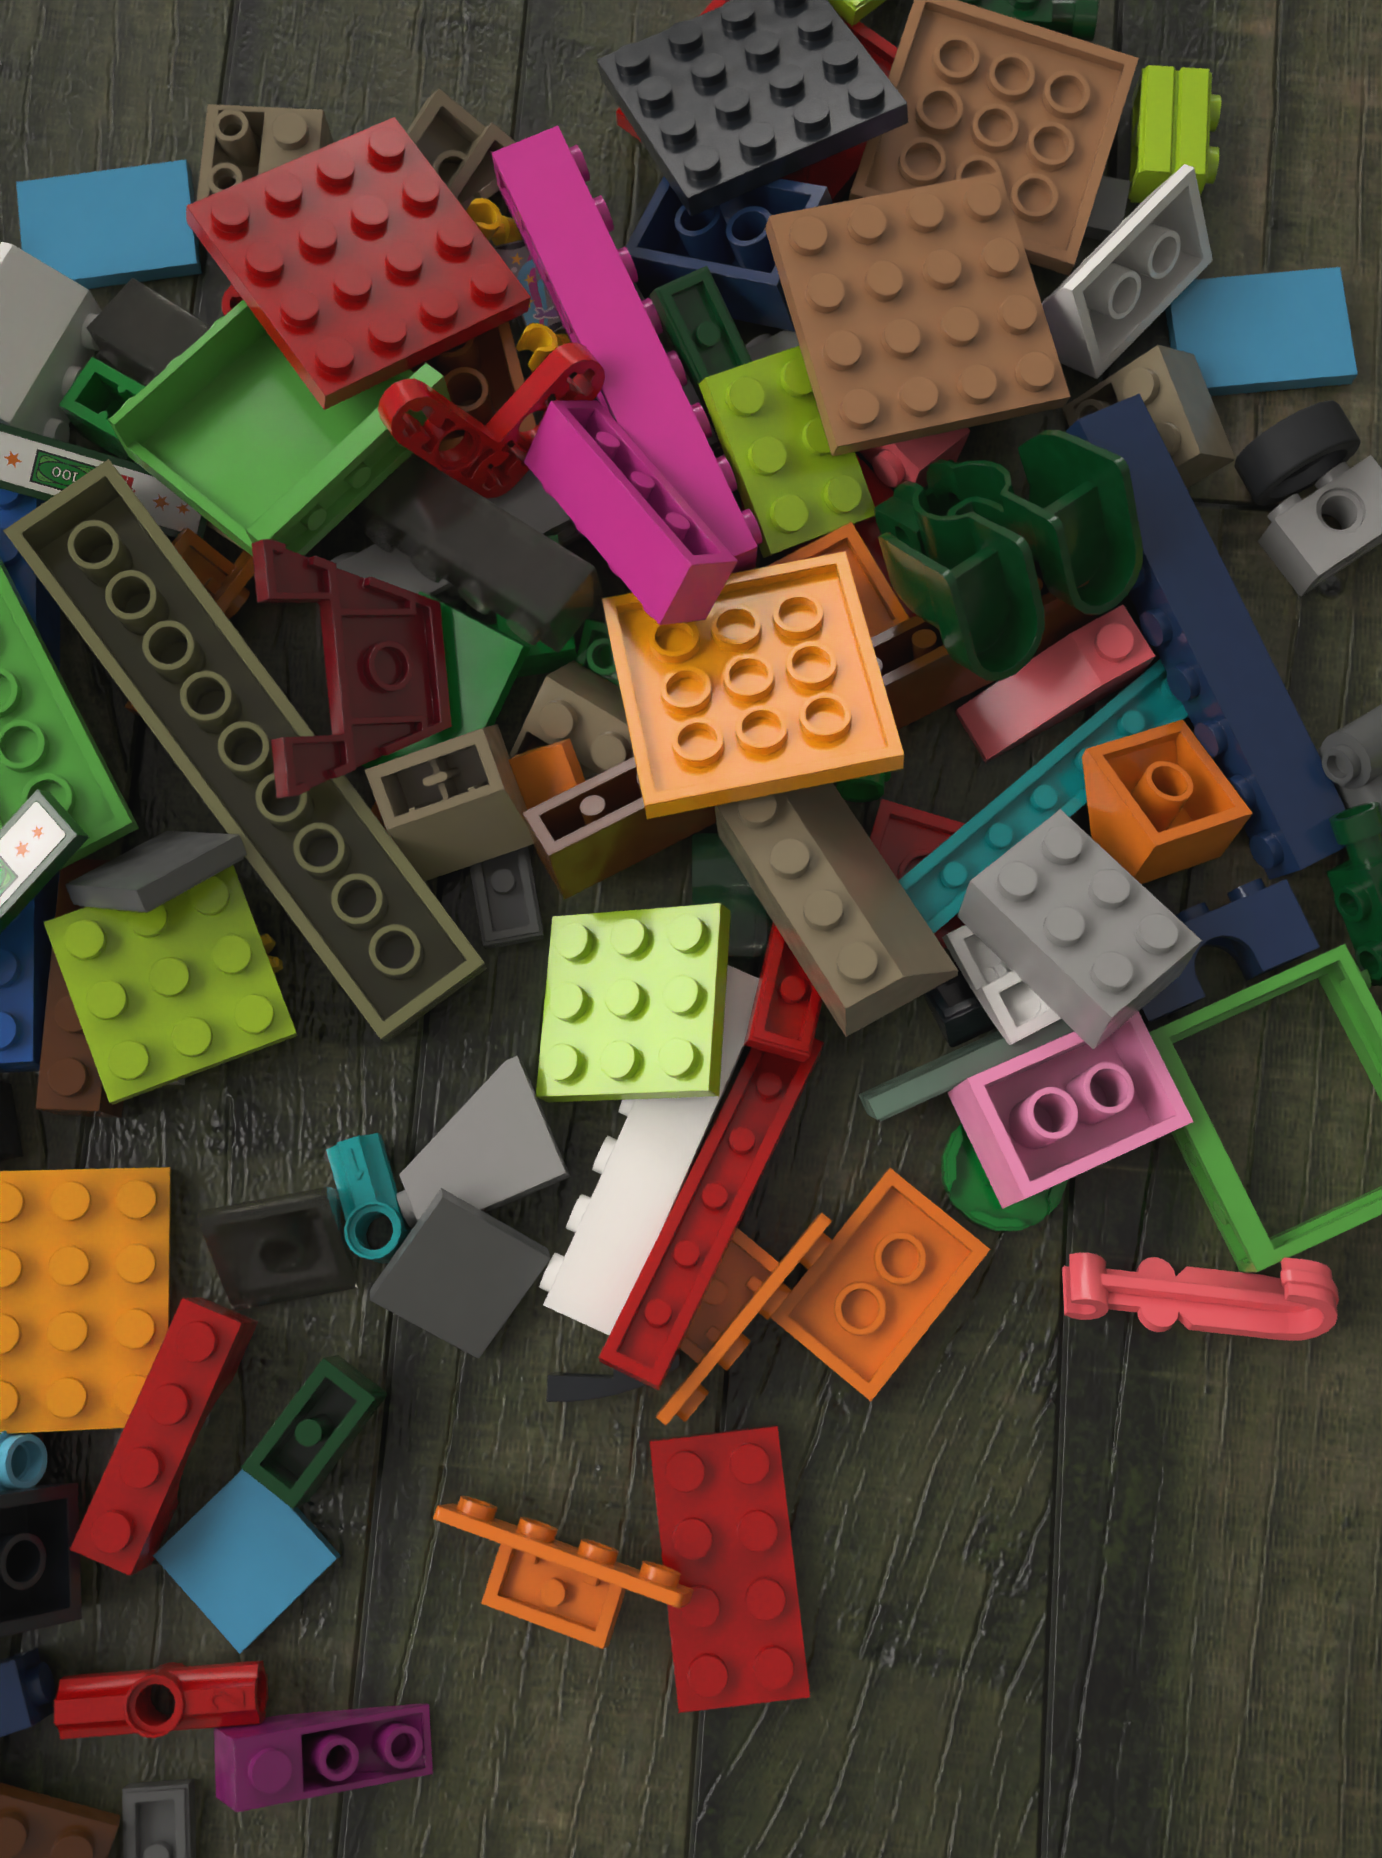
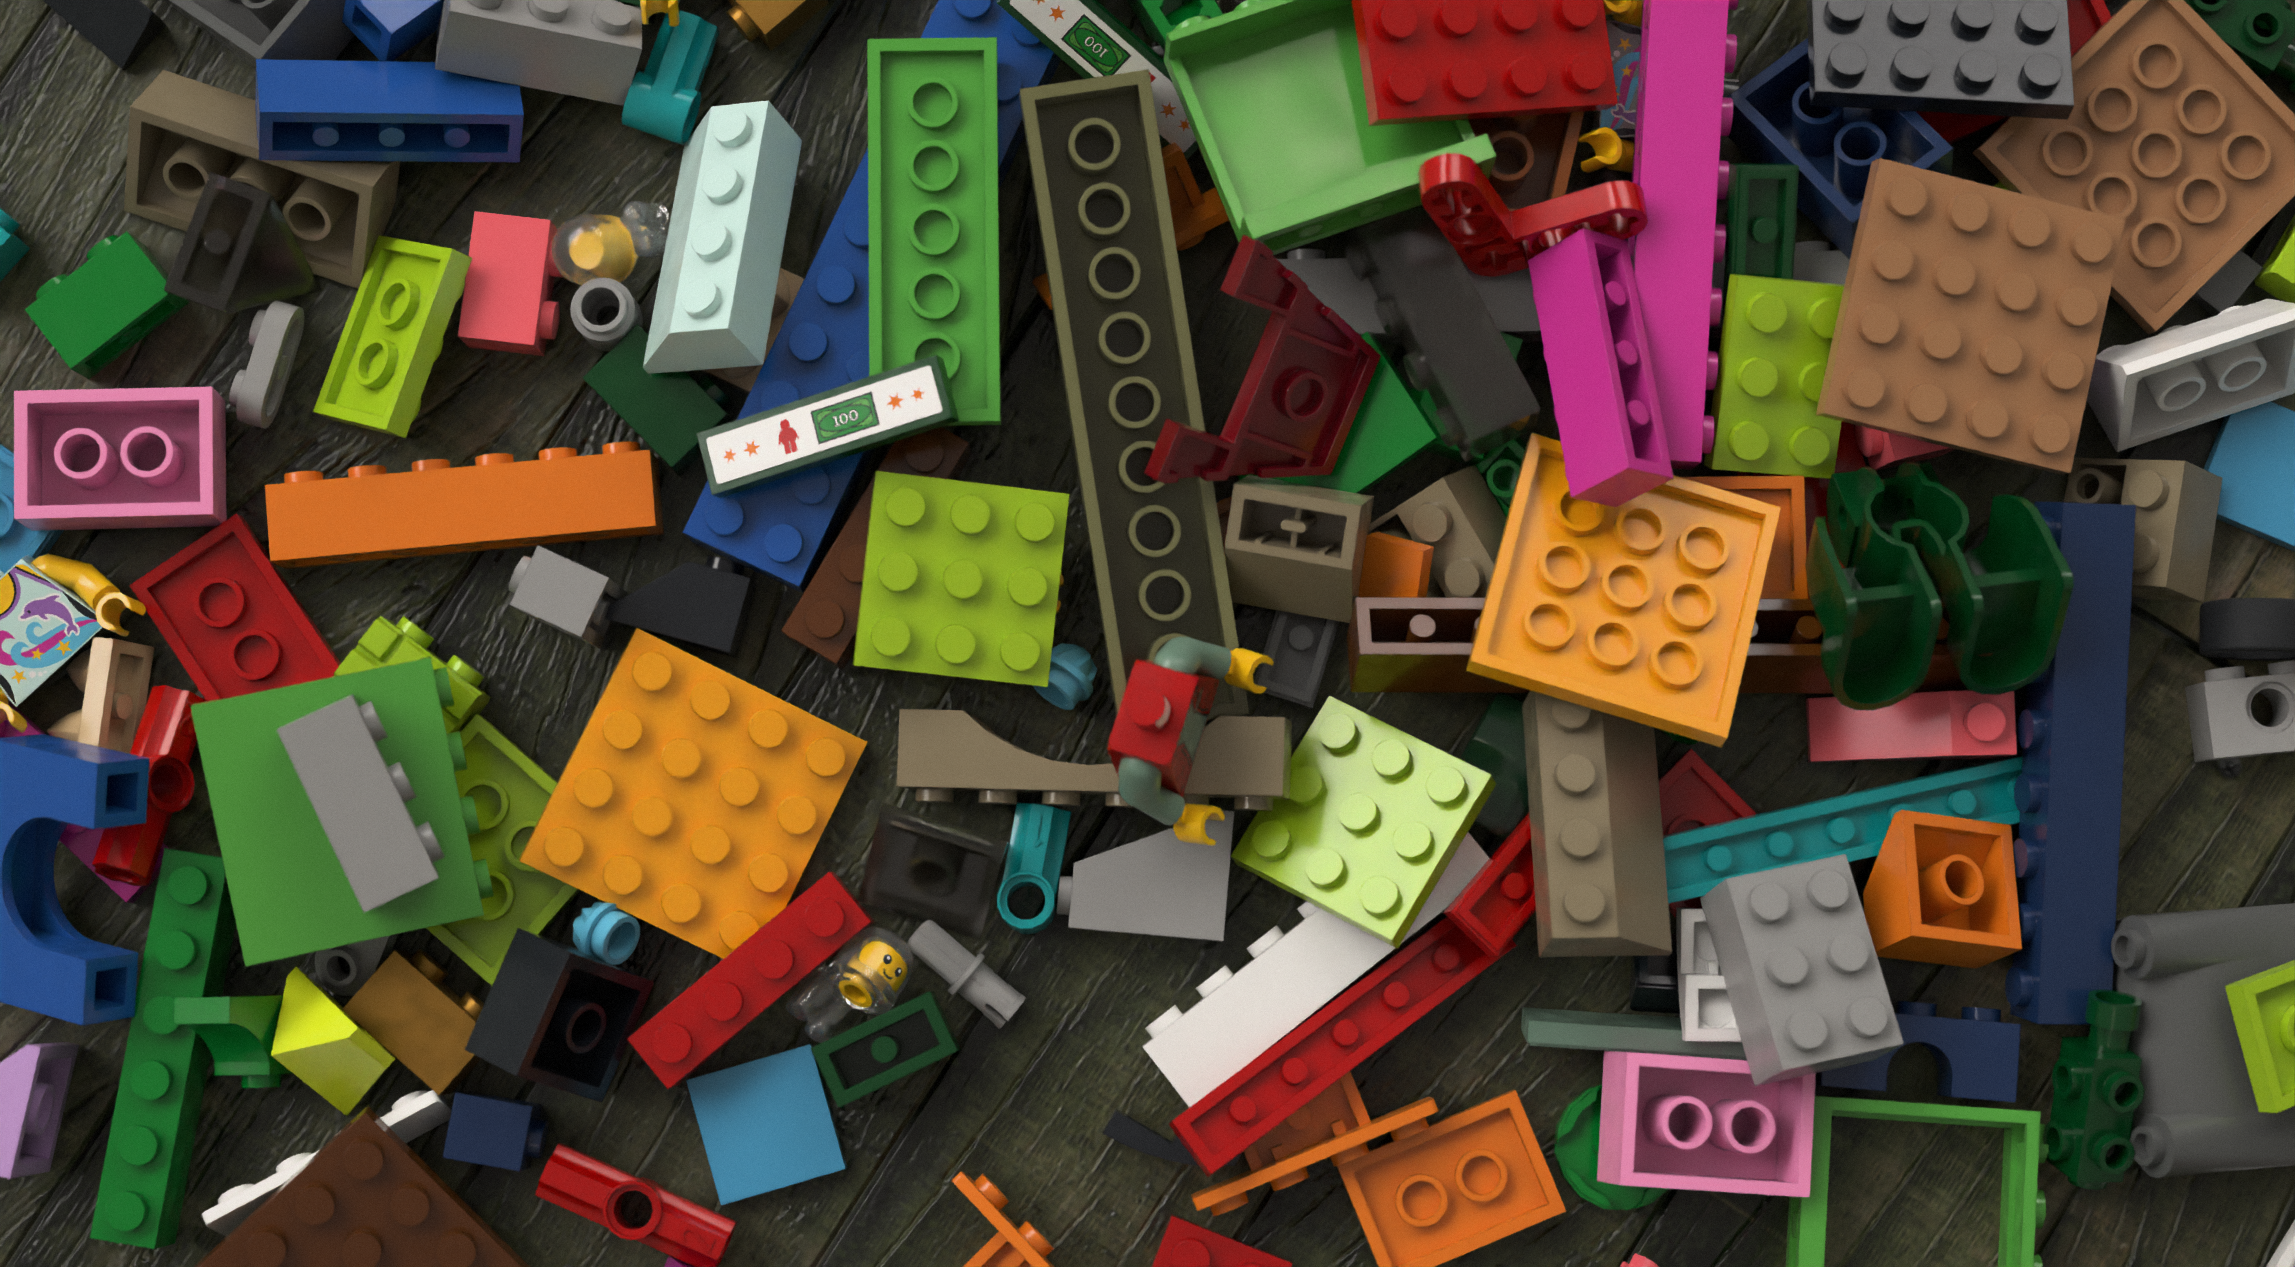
camera: 20 degrees right, 5 degrees up
dark grey tile [65,831,247,913] -> none
dark grey tile [369,1188,551,1359] -> none
none -> clear piece [786,926,914,1043]
none -> dark tan arch [897,709,1292,811]
none -> light grey axle [907,920,1026,1029]
none -> medium azure plate [1032,643,1097,710]
none -> torso [1107,637,1274,846]

